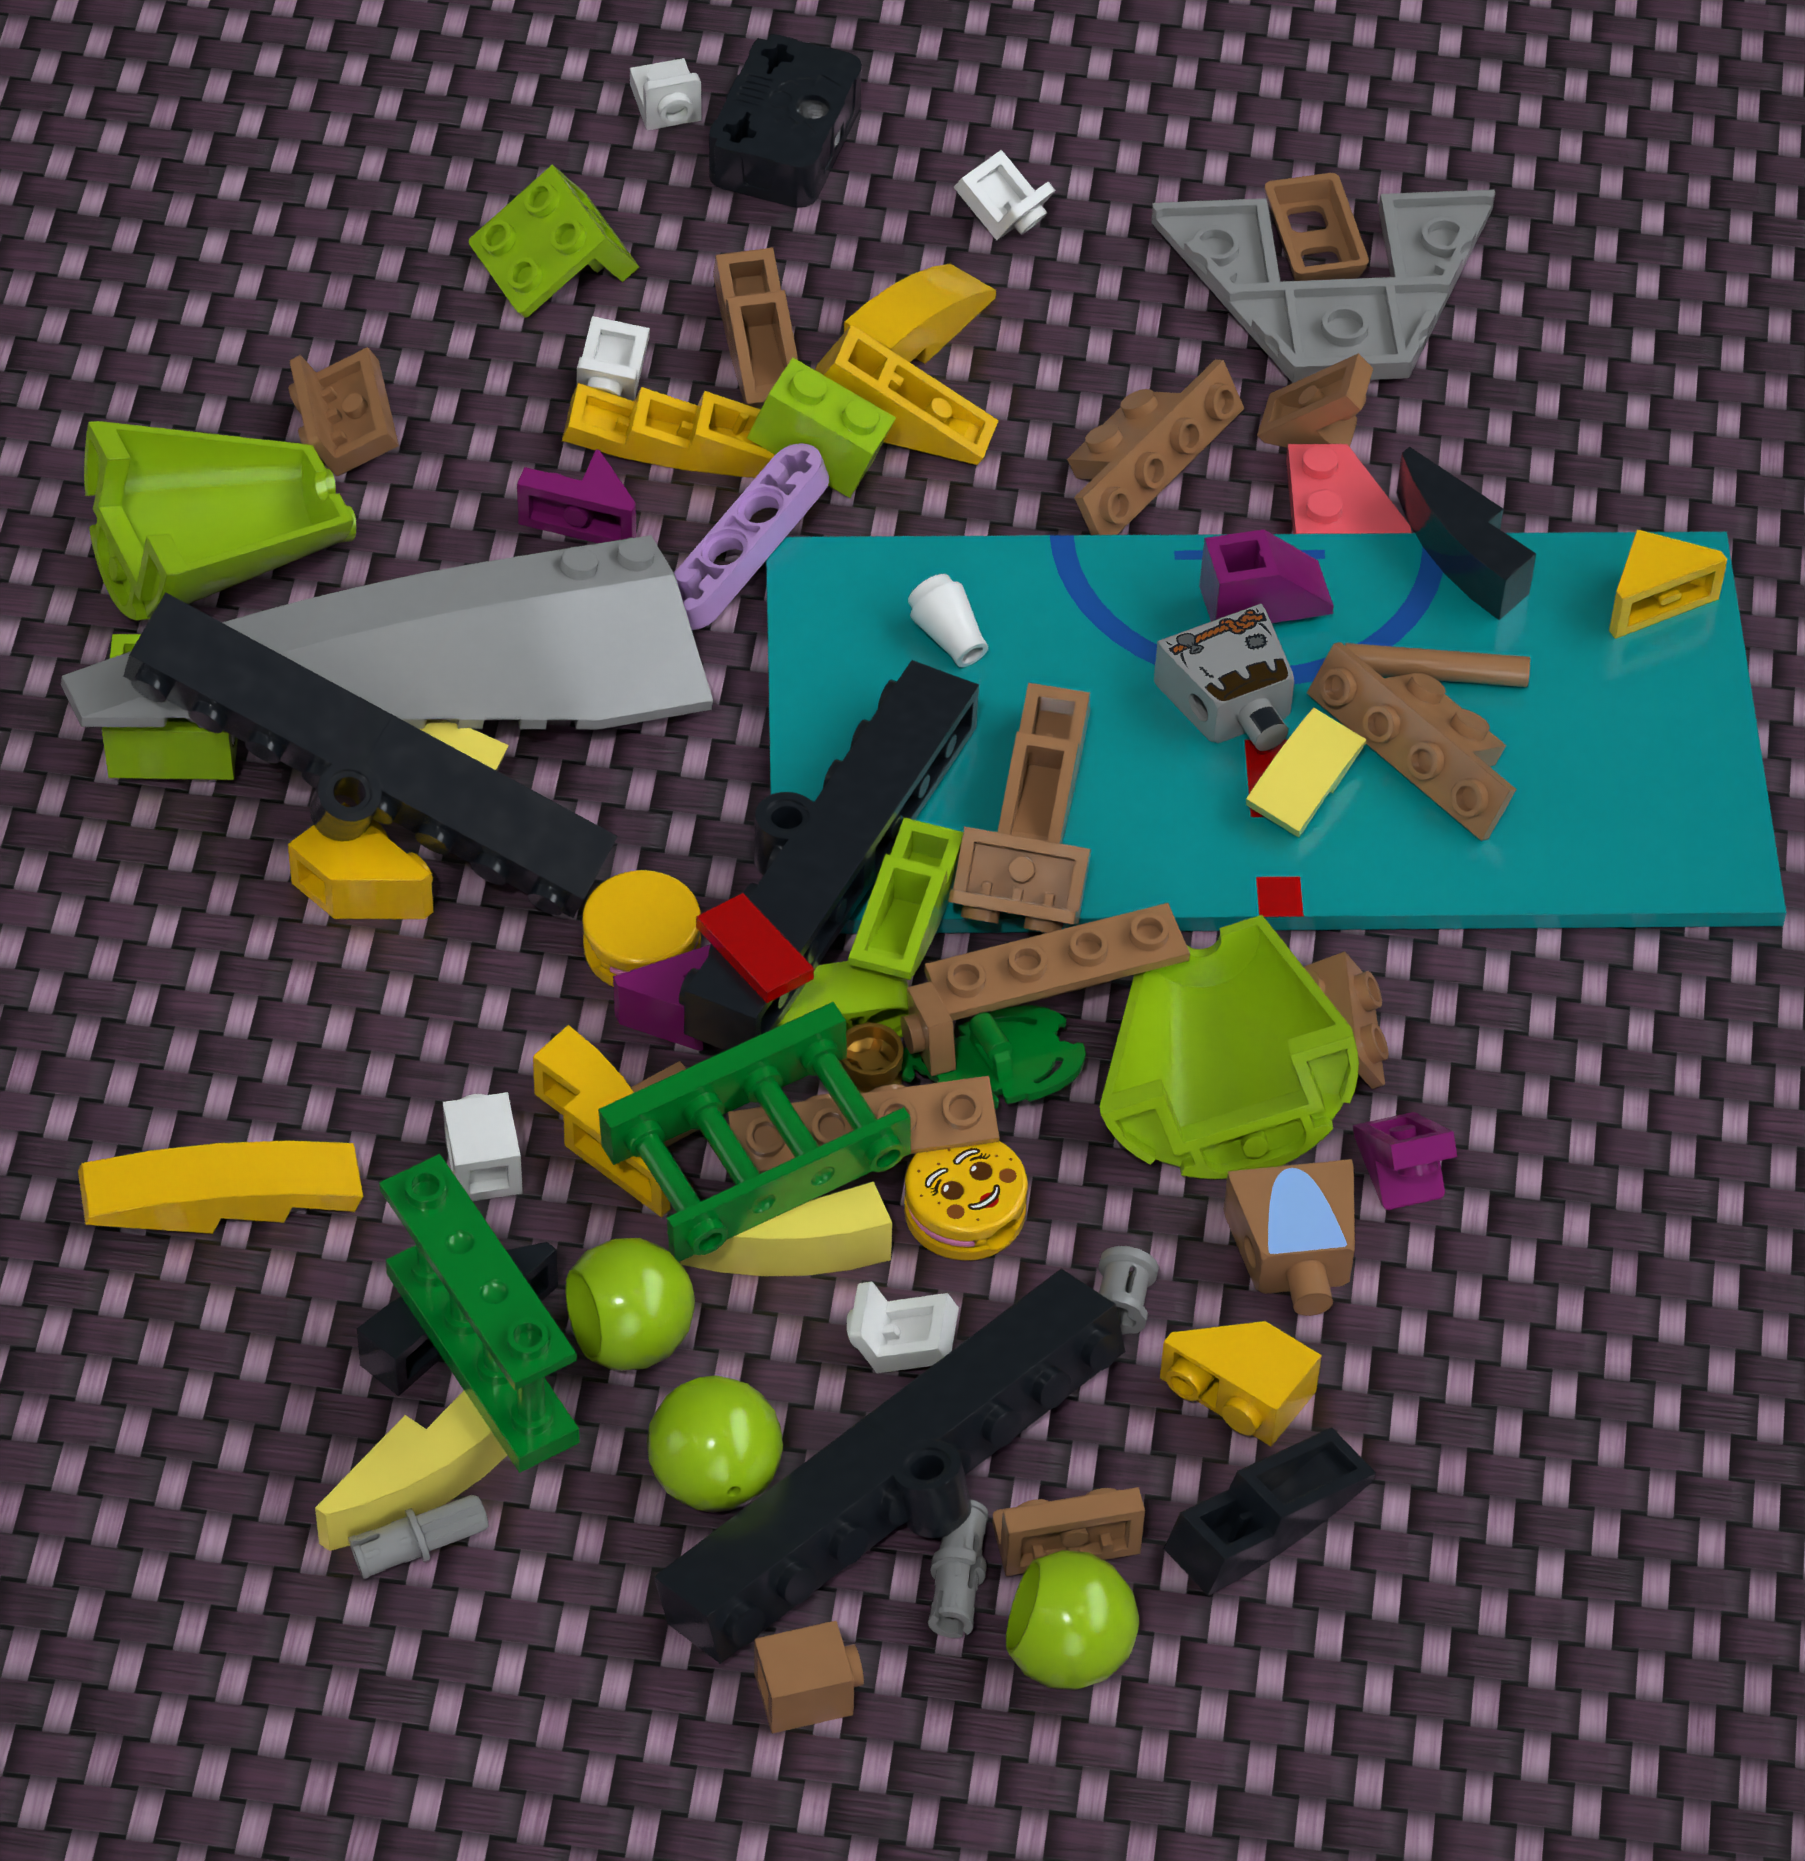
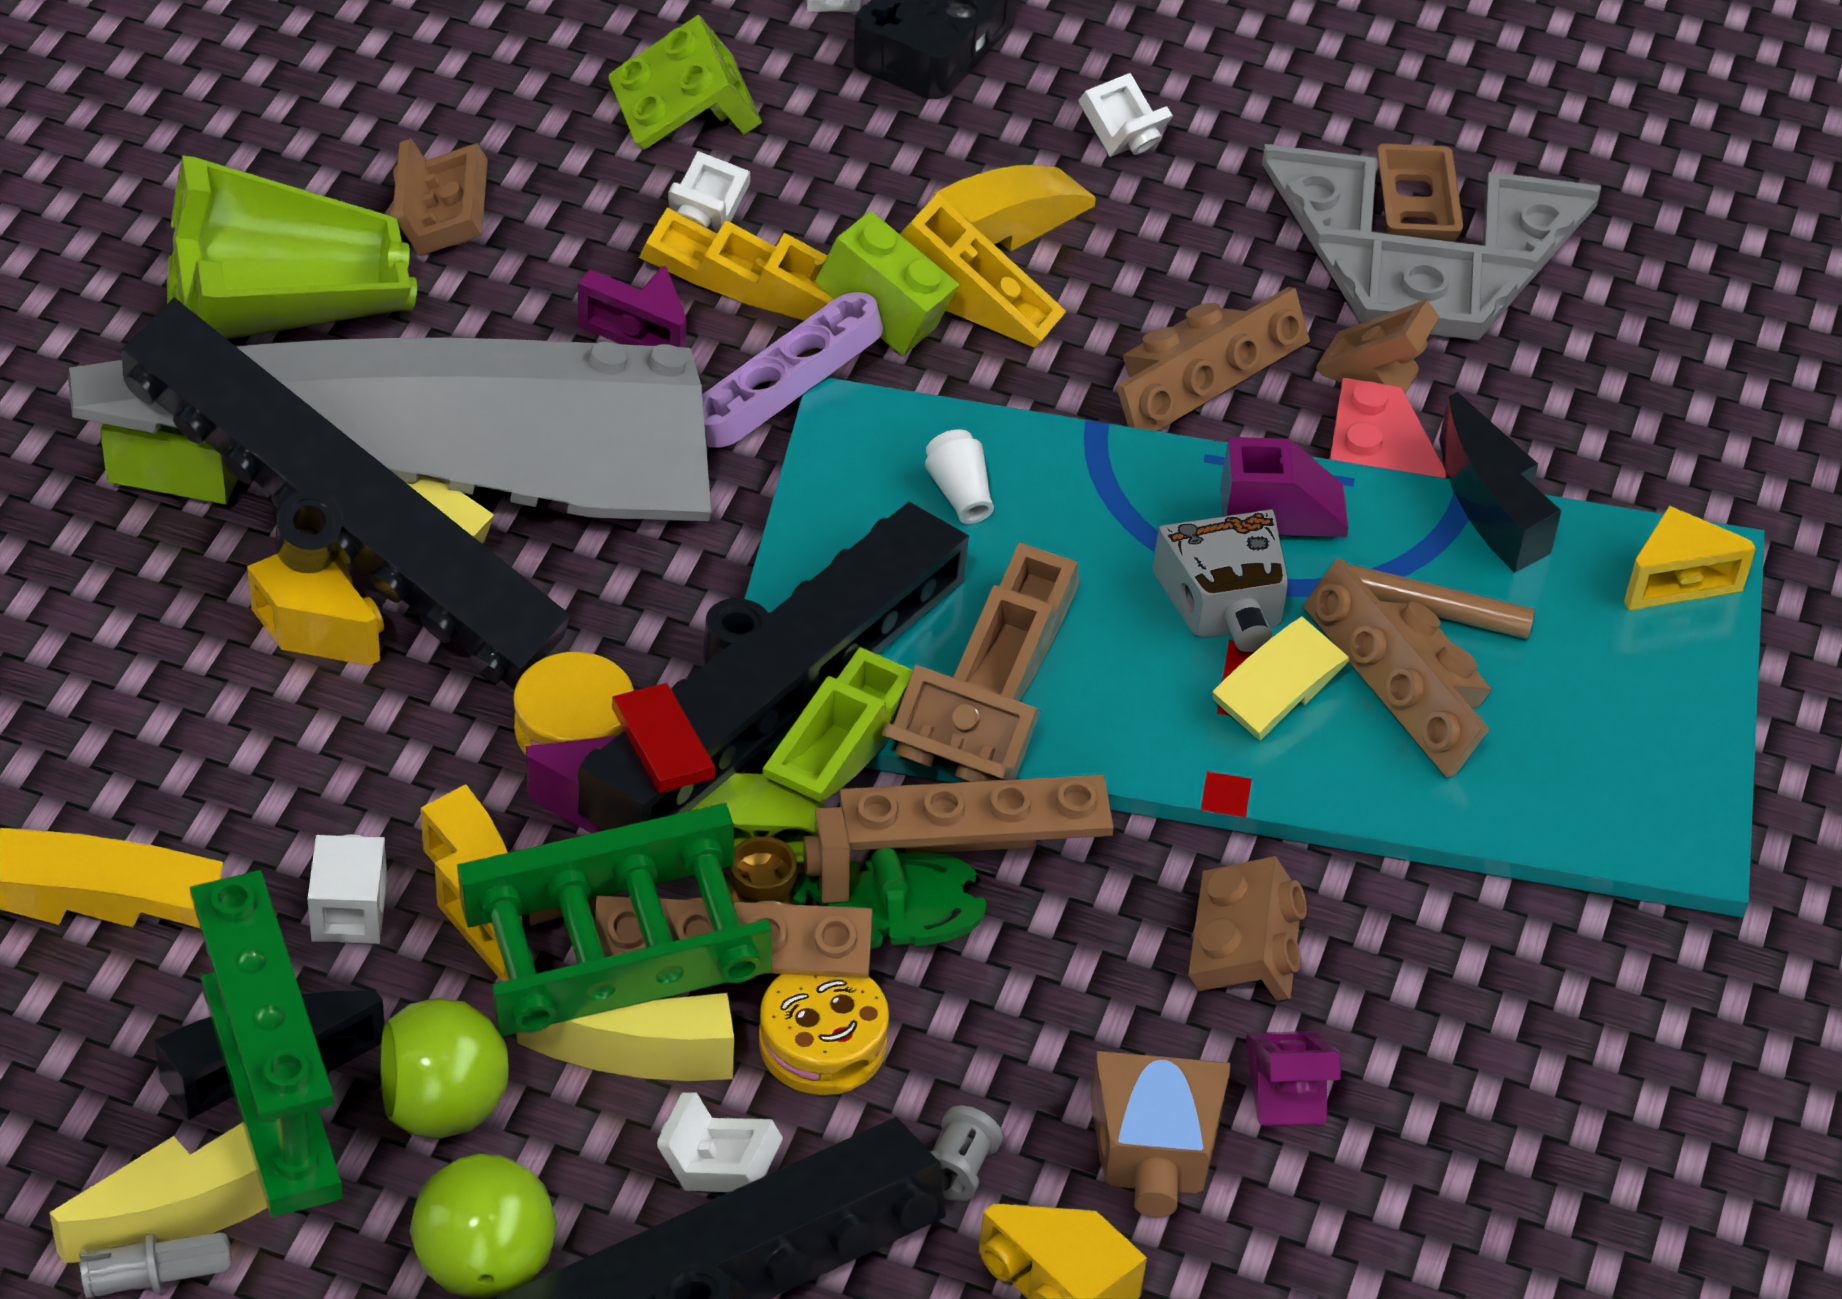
camera: 10 degrees right, 5 degrees down
medium nougat slope [713,247,798,408] -> none
lime cone [1099,915,1359,1179] -> none

